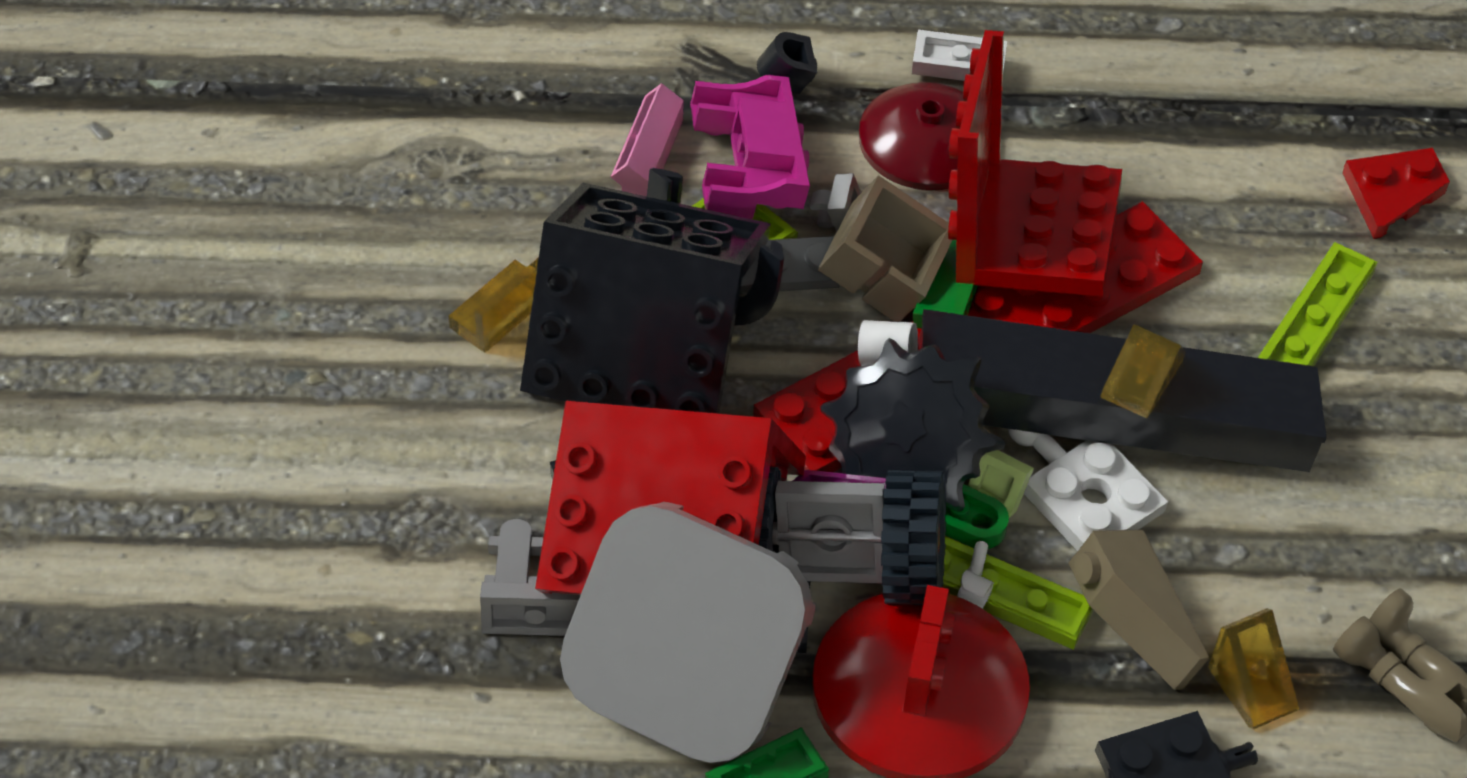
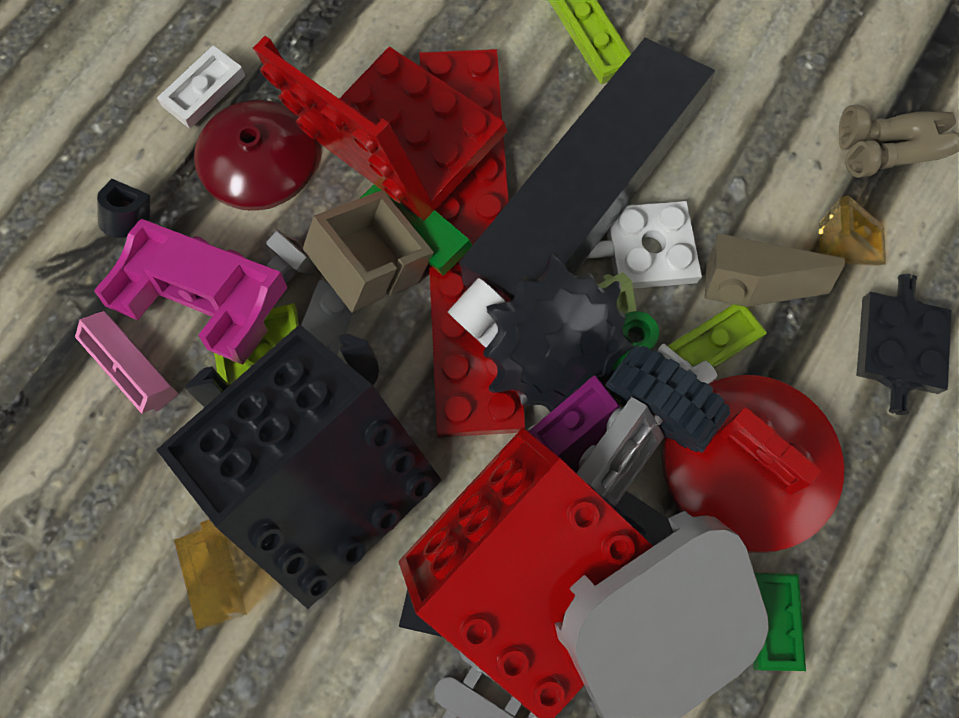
camera: 60 degrees left, 20 degrees up
clear yellow slope [1100,324,1186,418] -> none

